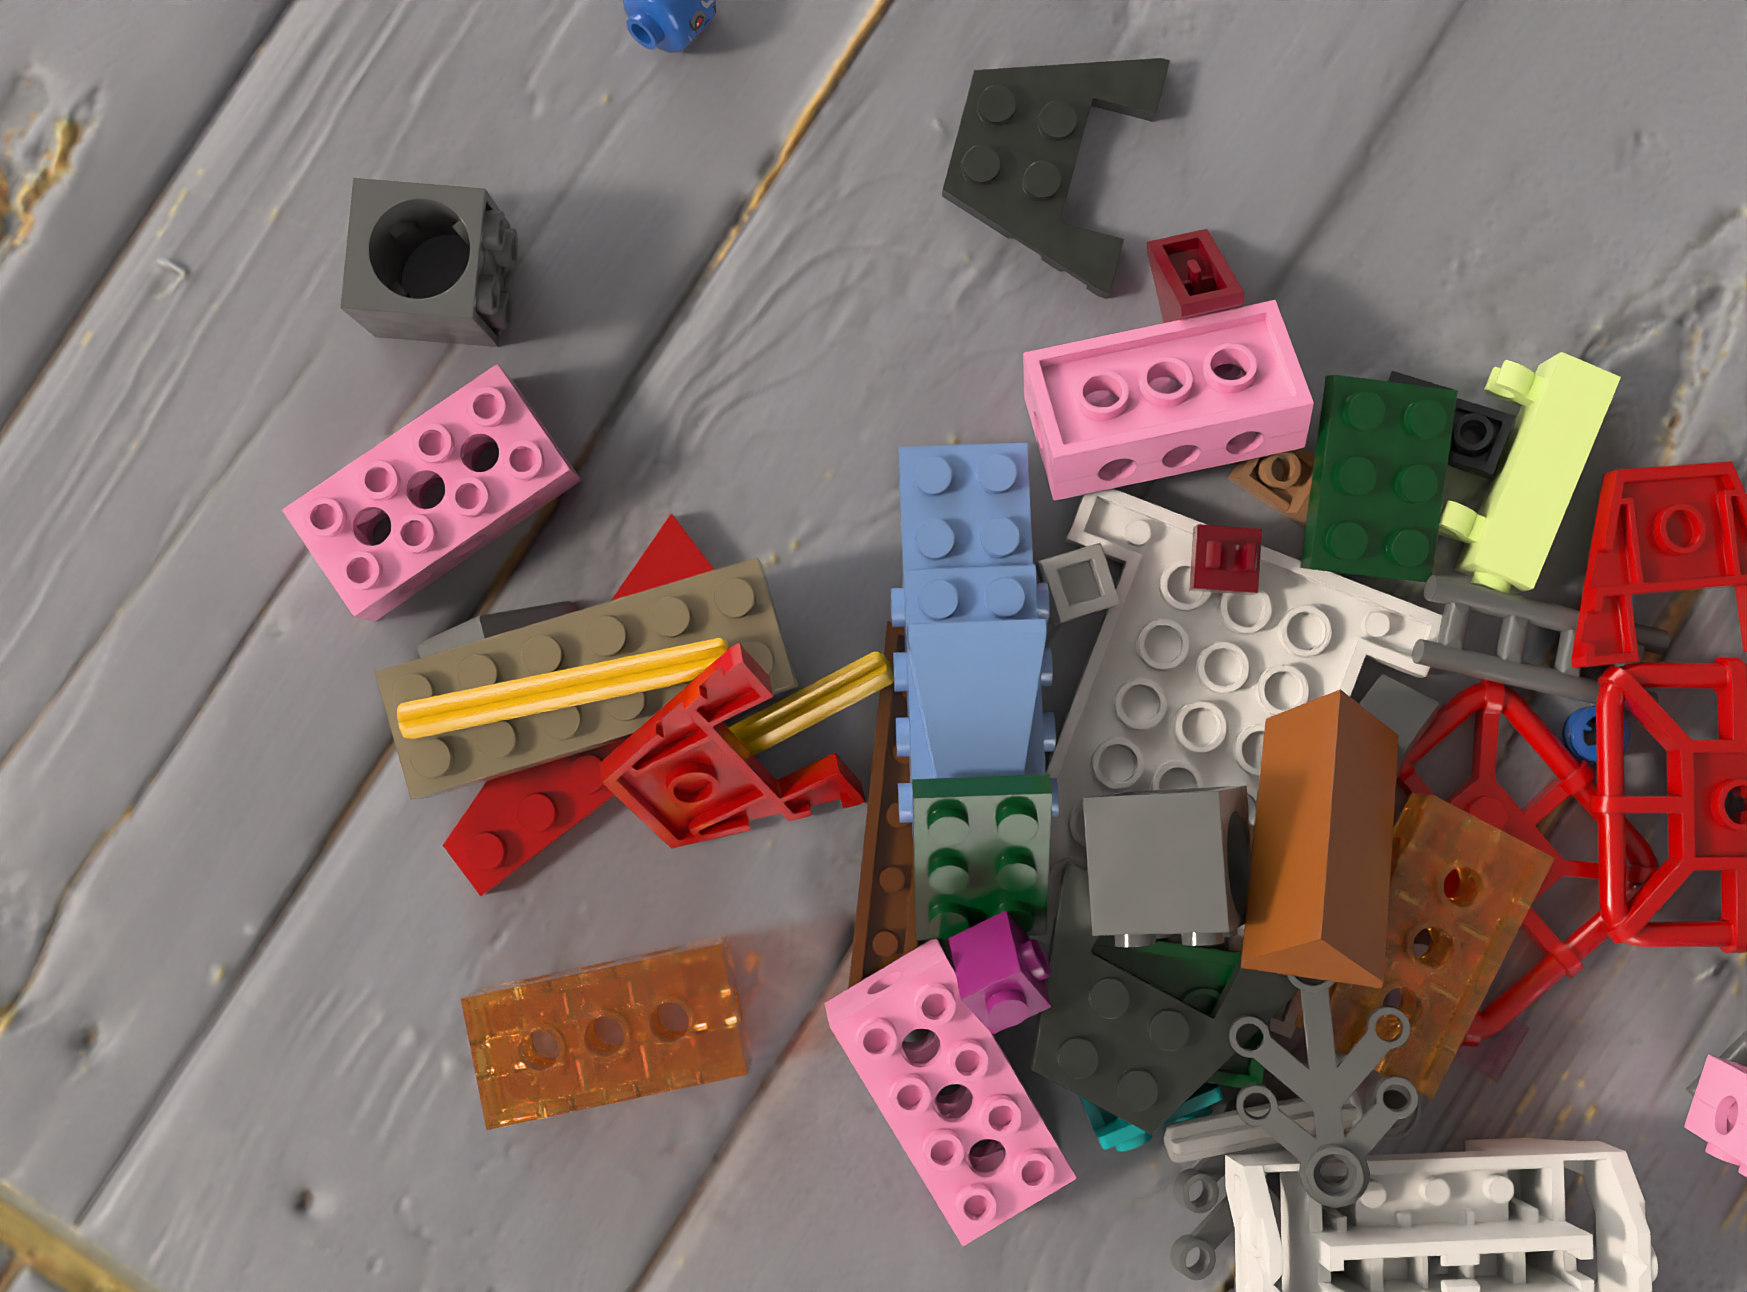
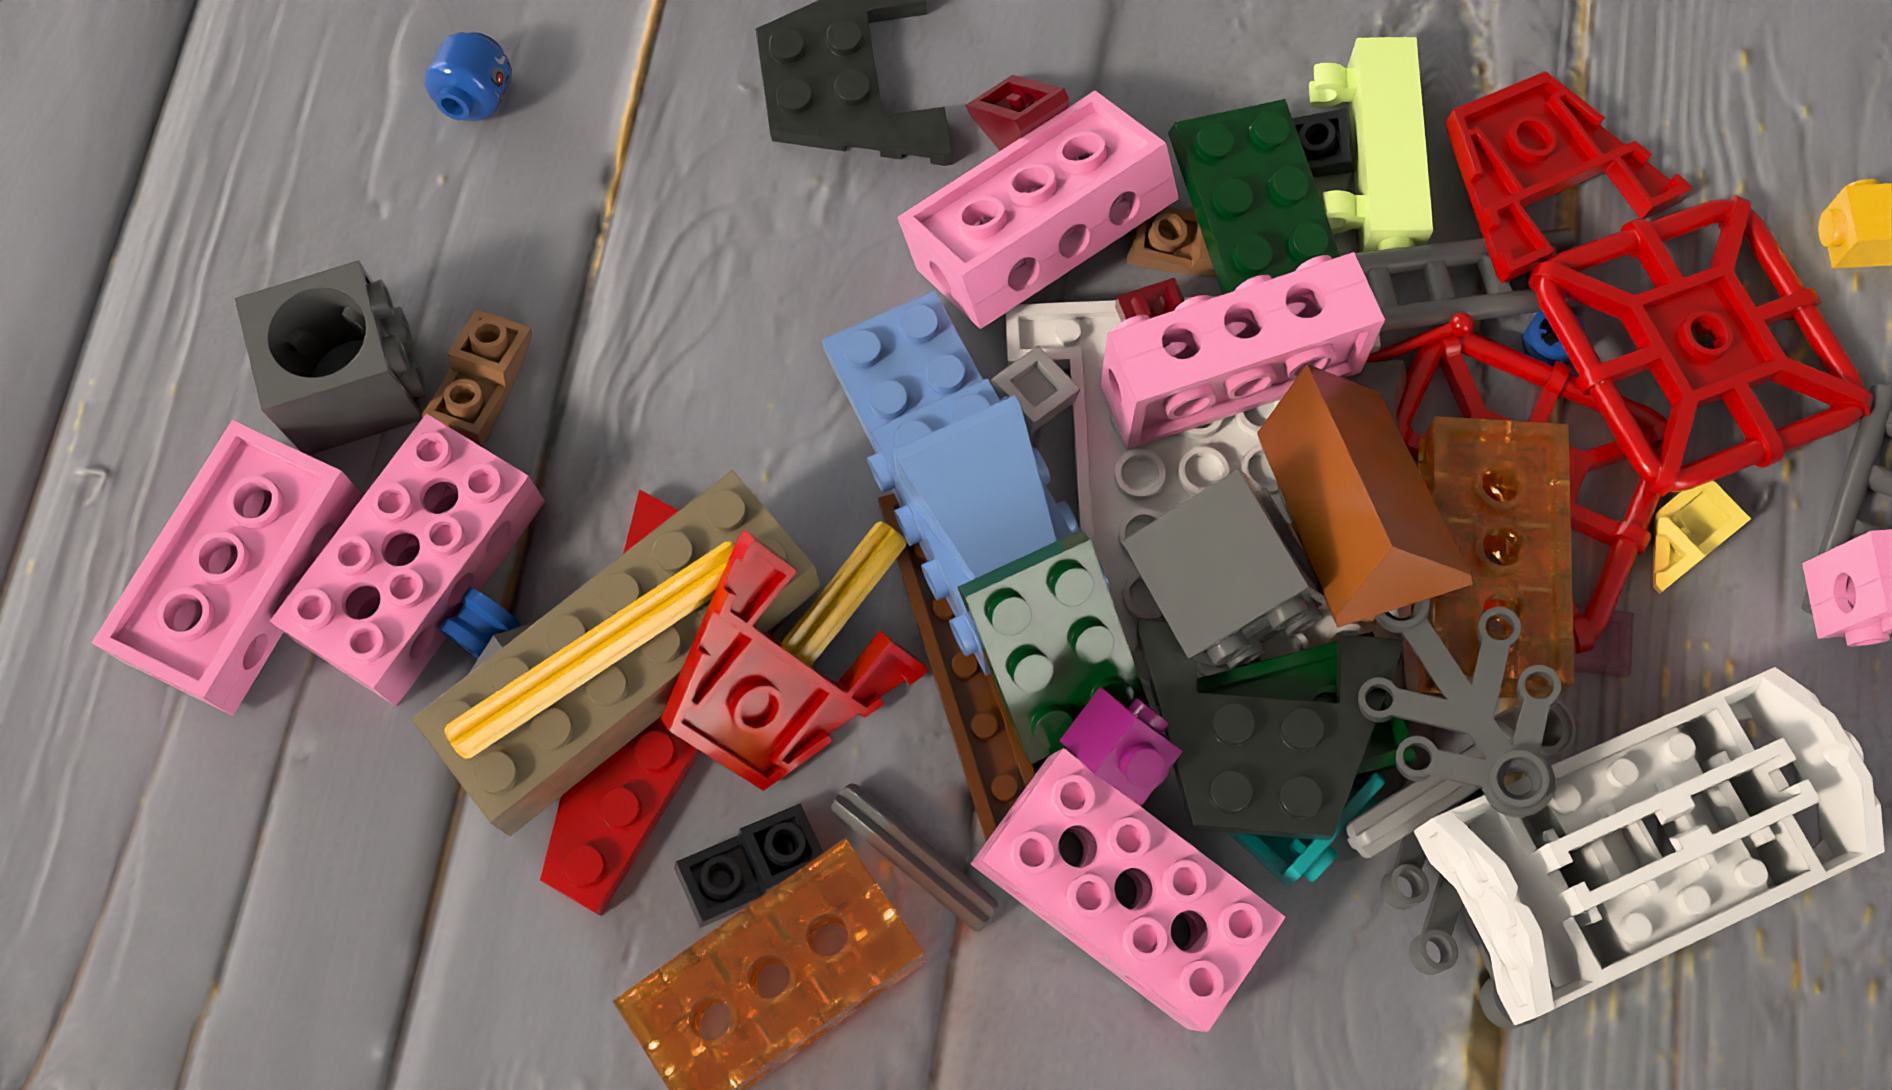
camera: 20 degrees left, 15 degrees down
none -> bright pink brick [92,420,364,716]
none -> medium nougat slope [422,309,532,447]
none -> blue wheel [437,586,521,659]
none -> black slope [674,803,828,928]
none -> dark grey axle [831,783,999,932]
none -> bright pink brick [1101,252,1385,450]
none -> red hinge [1366,312,1474,362]
none -> light yellow slope [1653,481,1751,594]

